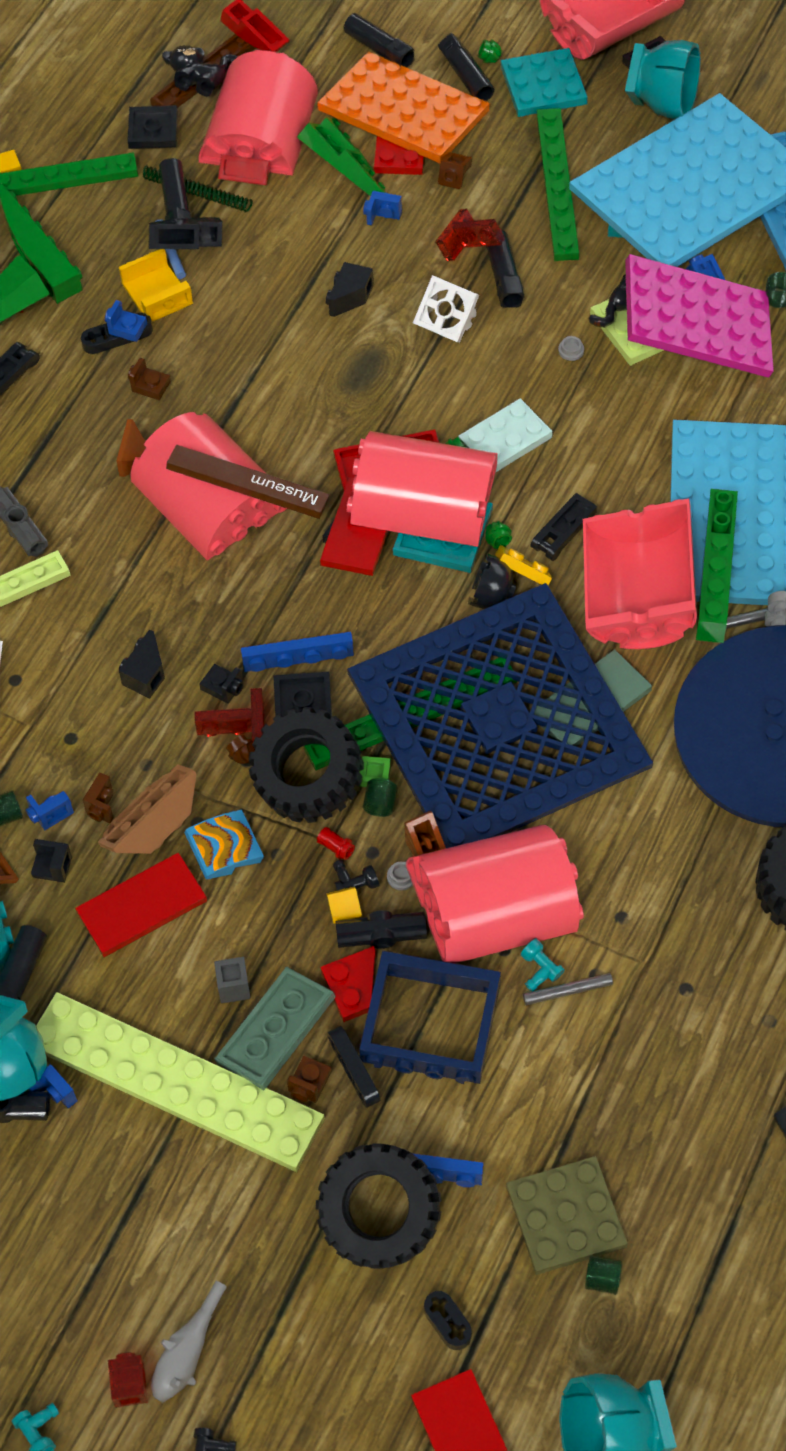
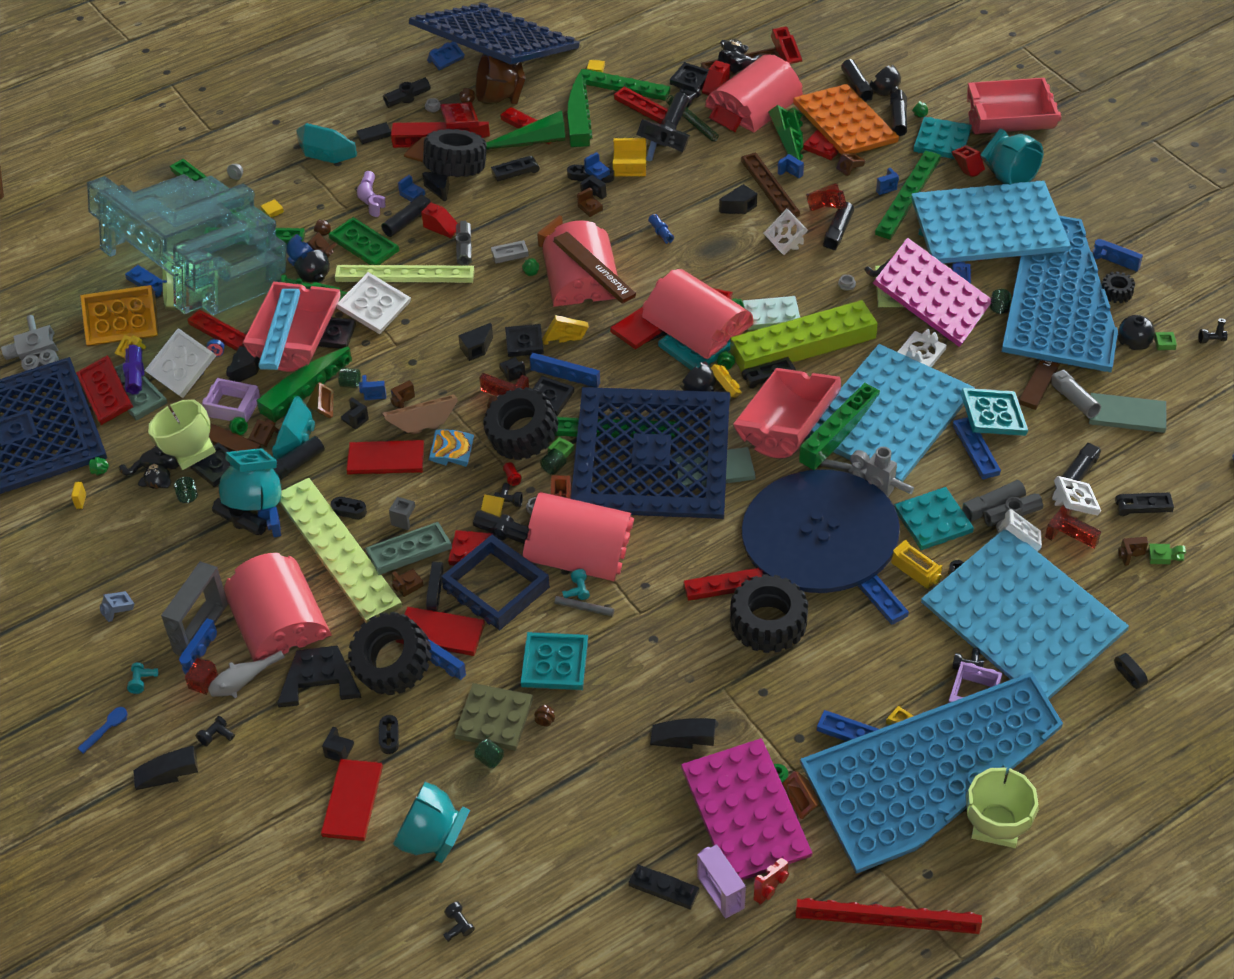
camera: 30 degrees right, 10 degrees down
none -> dark grey window [161,561,228,656]
none -> blue plate [179,618,217,675]
none -> coral cylinder [224,553,331,662]
none -> black wing [277,645,362,708]
none -> black panel [322,727,354,762]
none -> black beam [331,497,367,519]
none -> red tile [396,607,485,656]
none -> light grey plate [491,240,529,263]
none -> black plate [505,324,544,357]
none -> teal plate [521,632,588,690]
none -> green plate [522,258,540,276]
none -> reddish brown plate [534,705,555,727]
none -> yellow wing [542,315,589,345]
none -> black bracket [580,175,607,199]
none -> red plate [614,87,668,124]
none -> blue pin [648,214,674,244]
none -> black piece [679,88,701,108]
none -> red plate [683,568,763,601]
none -> red slope [702,60,730,95]
none -> lime brick [730,300,878,372]
none -> reddish brown tile [741,152,800,217]
none -> black cylinder [870,65,901,96]
none -> blue bracket [876,168,899,195]
none -> white piece [898,329,947,367]
none -> red slope [952,145,985,177]

